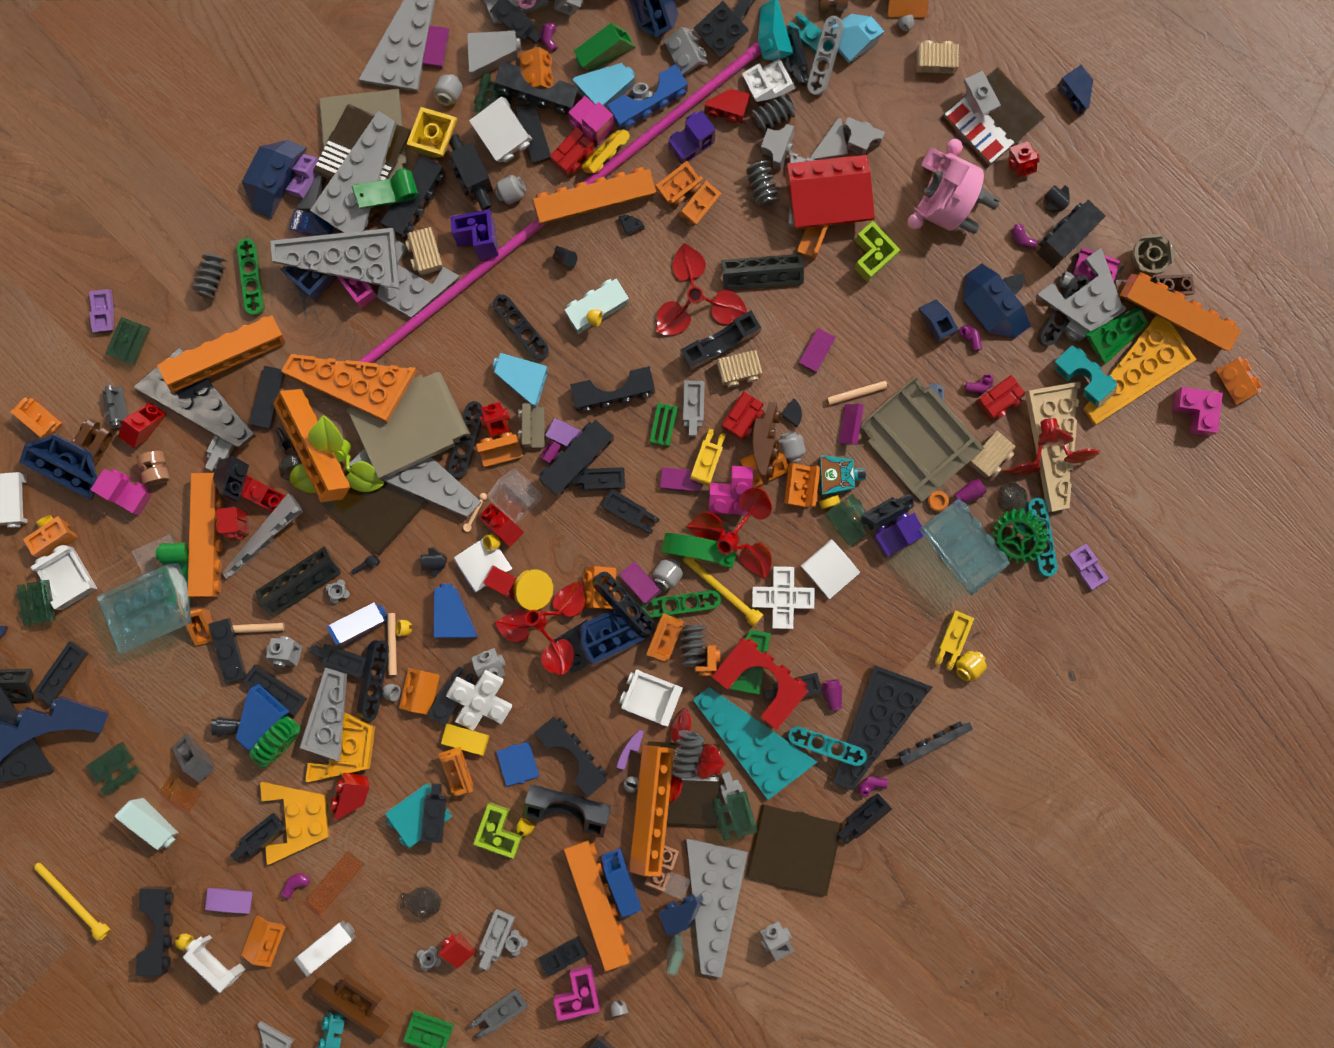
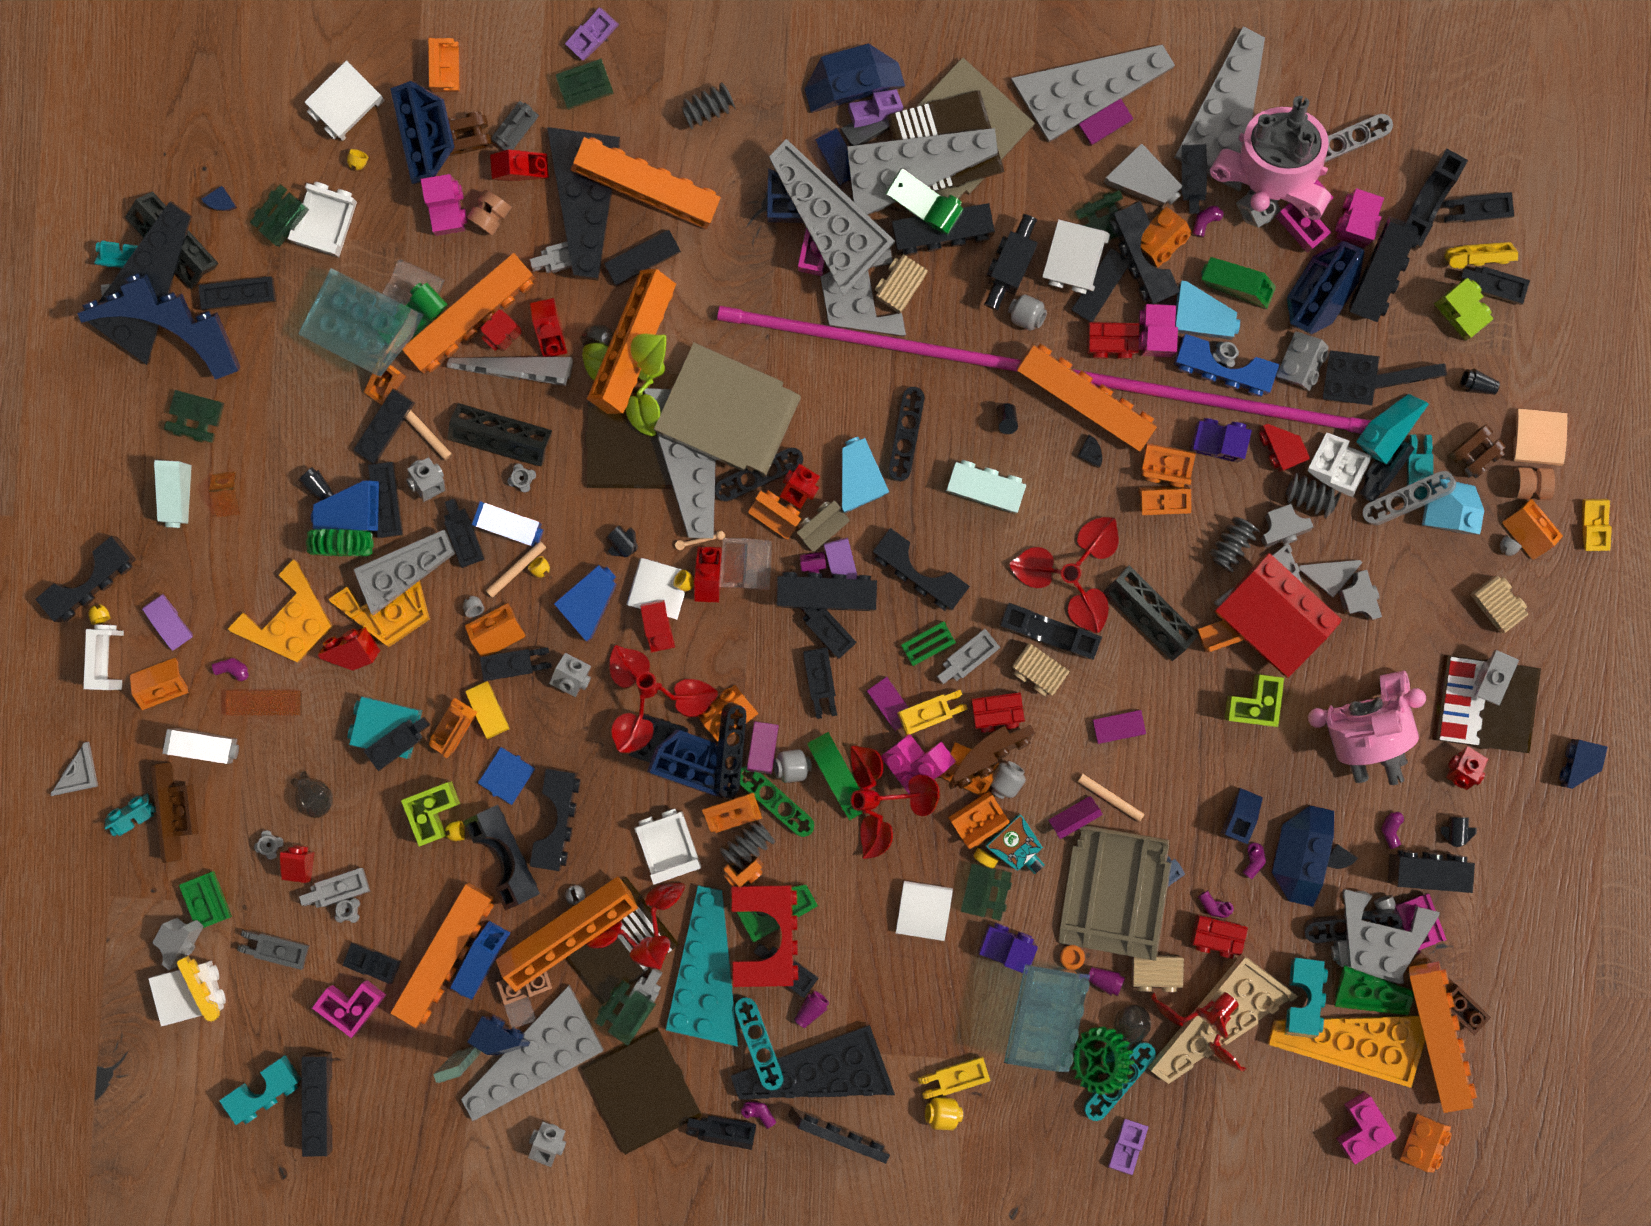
camera: 55 degrees right, 5 degrees up
orange hinge [23,516,78,558] -> none
yellow piece [34,863,111,942] -> none
flat silver slope [172,734,215,782] -> none
black slope [213,456,249,502] -> none
black hinge [230,813,287,863] -> none
green beam [237,238,265,317] -> none
black hand [275,427,295,455] -> none
orange wing [281,354,417,423] -> none
black hand [351,555,380,574] -> none
black beam [357,640,389,721] -> none
yellow slope [407,107,457,158] -> none
light grey head [434,74,463,106] -> none
white plate [446,670,512,731] -> none
dark purple brick [450,209,499,260] -> none
yellow tile [513,569,554,610] -> none
yellow hinge [581,130,630,173] -> none
yellow hinge [586,309,603,327] -> none
light grey hinge [610,1000,628,1017] -> none
medium lavender slope [616,730,644,770] -> none
dark grey piece [671,730,704,778] -> none
yellow piece [683,558,763,627] -> none
white plate [752,566,814,629] -> none
black tile [781,398,802,427] -> none
black hinge [861,493,914,530] -> none
dark tan cylinder [1131,234,1175,276] -> none

